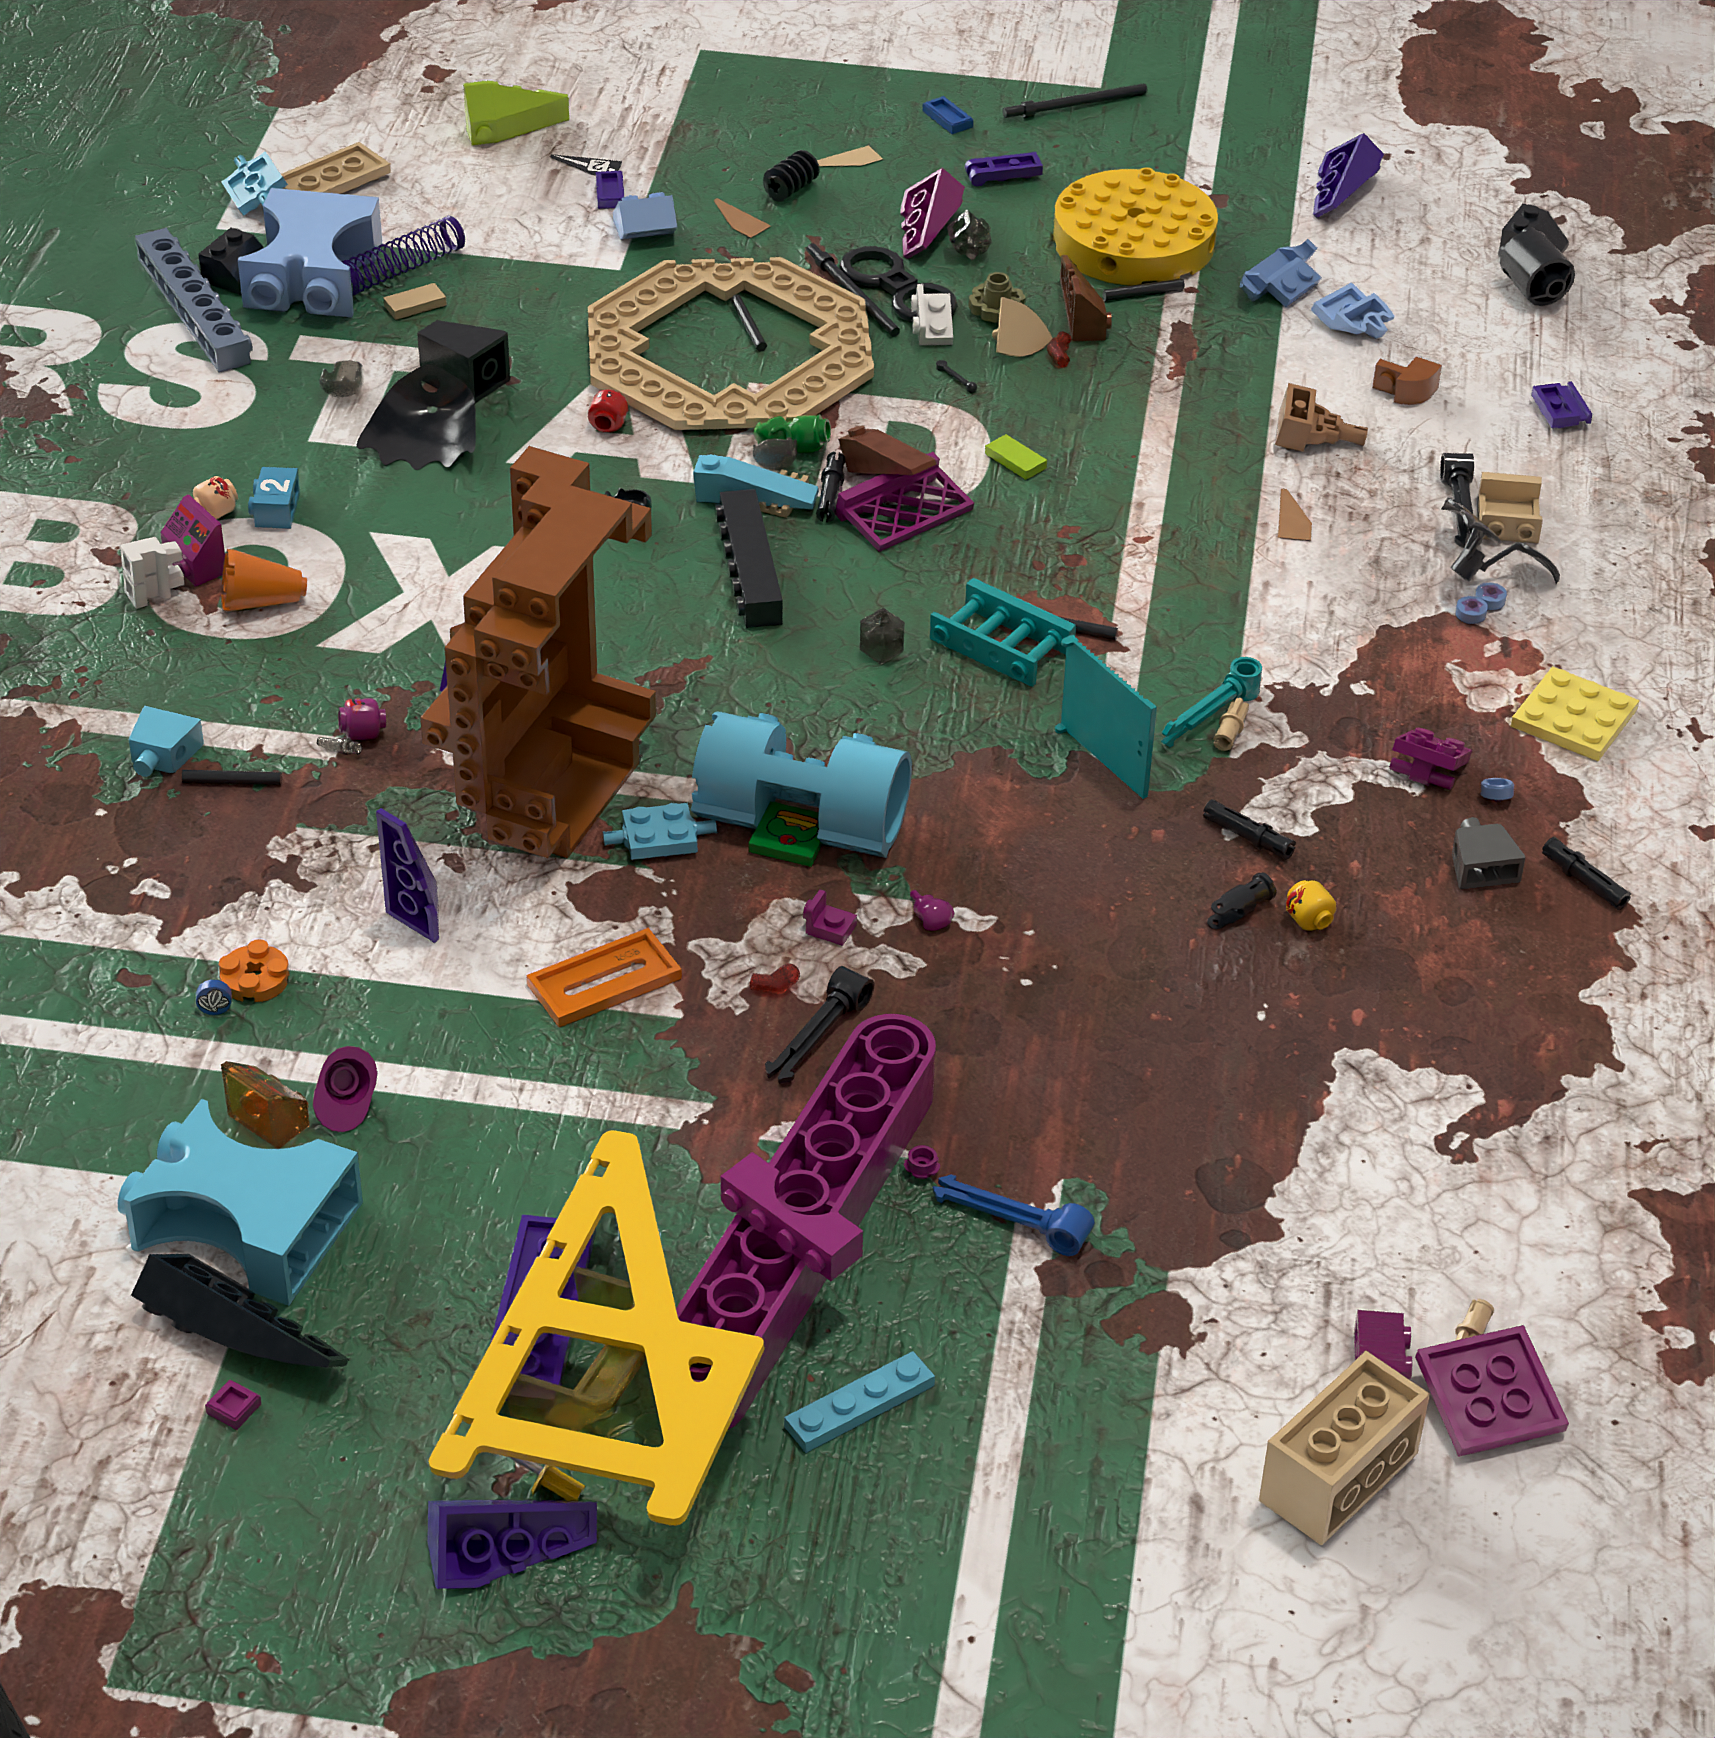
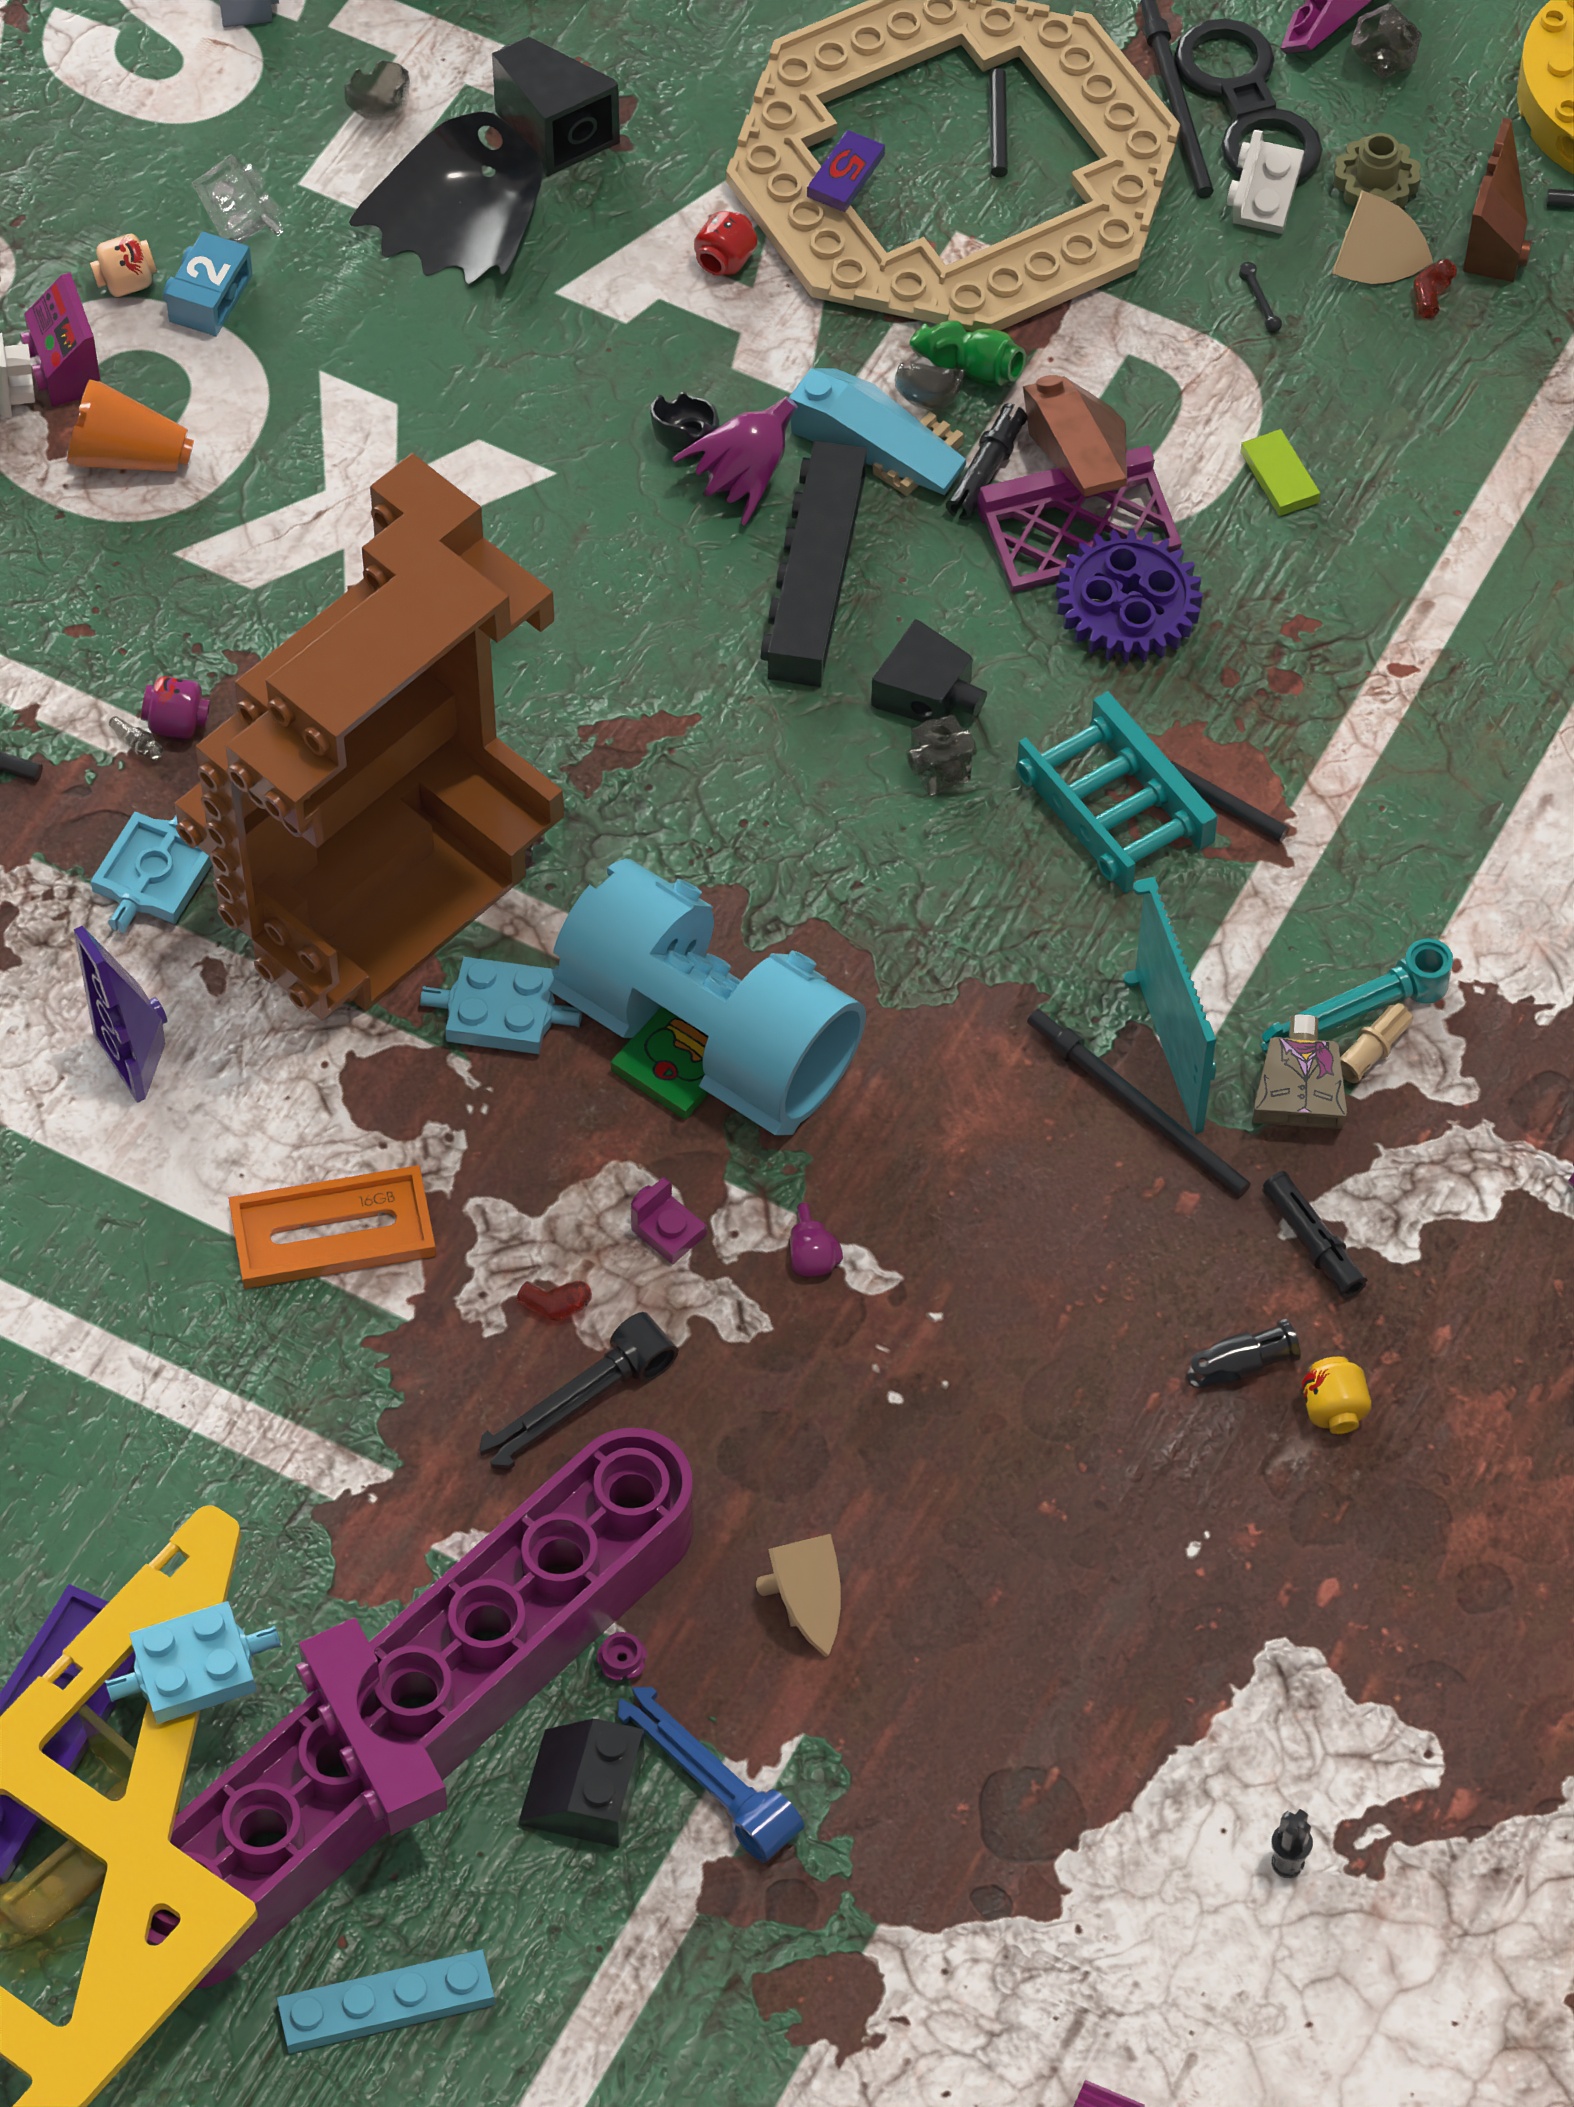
camera: 20 degrees right, 15 degrees up
none -> medium azure plate [91,812,212,933]
none -> medium azure plate [105,1601,281,1724]
none -> clear bracket [192,153,284,243]
none -> black slope [519,1718,645,1847]
none -> magenta piece [673,396,798,525]
none -> tan shield [756,1534,841,1657]
none -> dark purple tile [807,130,885,212]
none -> black torso [871,619,987,727]
none -> black bar [1027,1009,1251,1198]
none -> dark purple gear [1055,529,1203,663]
none -> dark tan torso [1252,1015,1347,1129]
none -> black axle [1271,1809,1313,1878]

